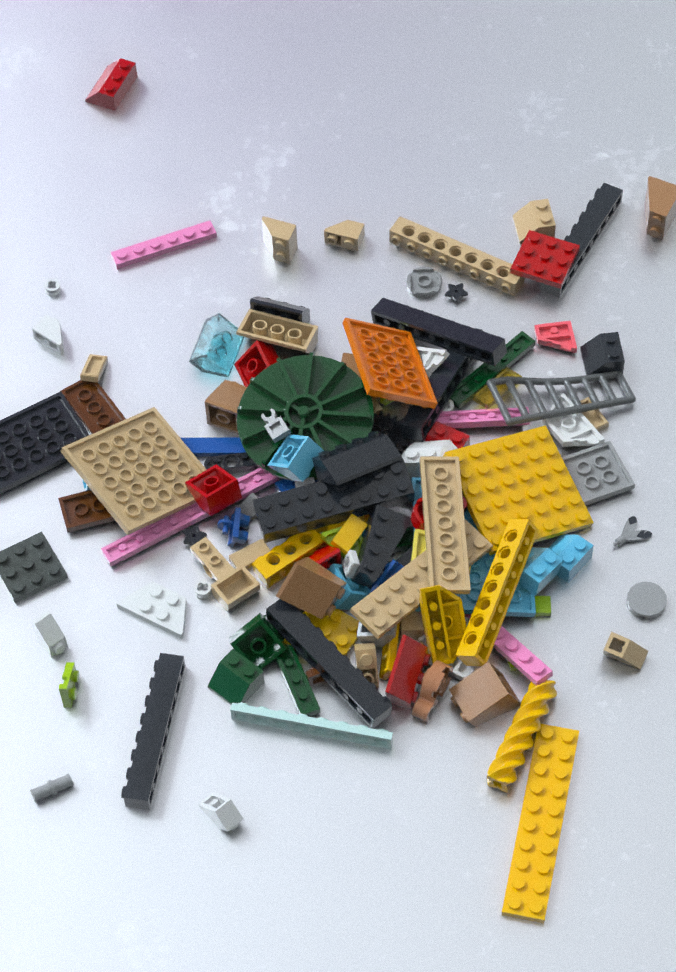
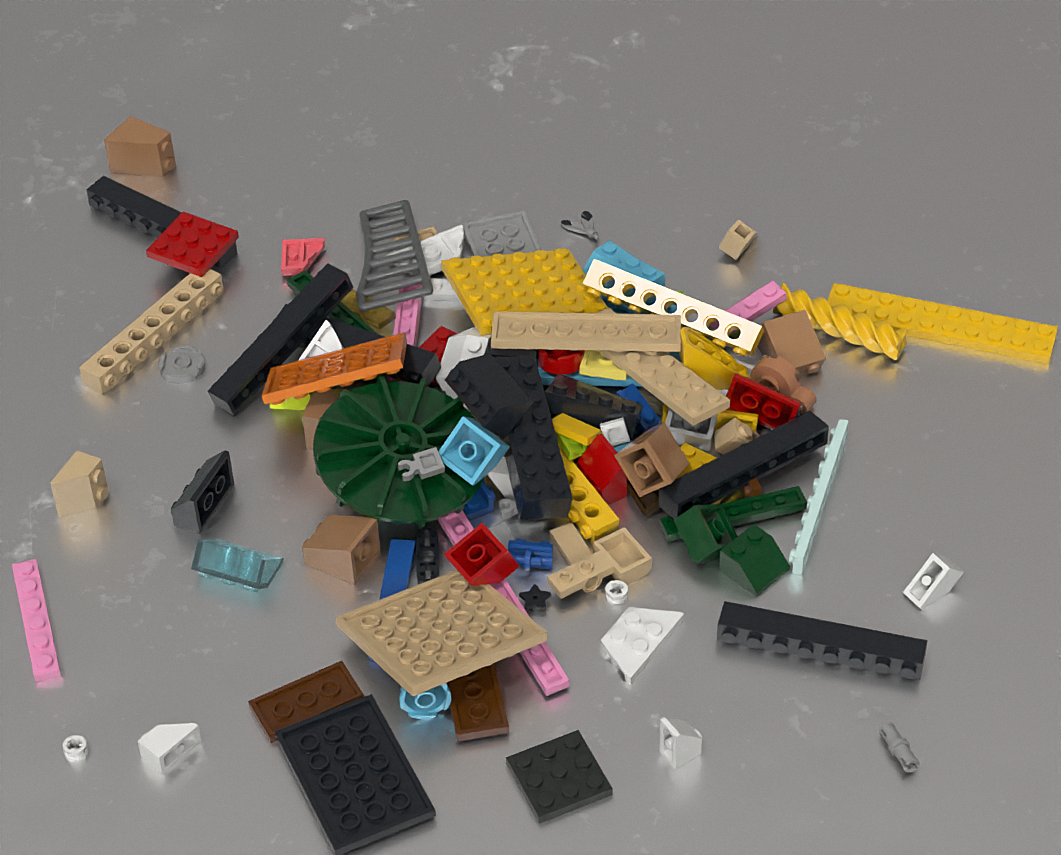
camera: 85 degrees left, 10 degrees down
lime wing [59,662,79,708] -> none
tan tile [80,354,108,383] -> none
red slope [234,340,279,387] -> none
tan slope [236,309,318,353] -> none
tan slope [324,220,365,251] -> none
black plate [445,283,468,302] -> none
tan slope [513,199,556,244] -> none
black slope [580,332,625,375] -> none
light grey tile [627,582,667,619] -> none

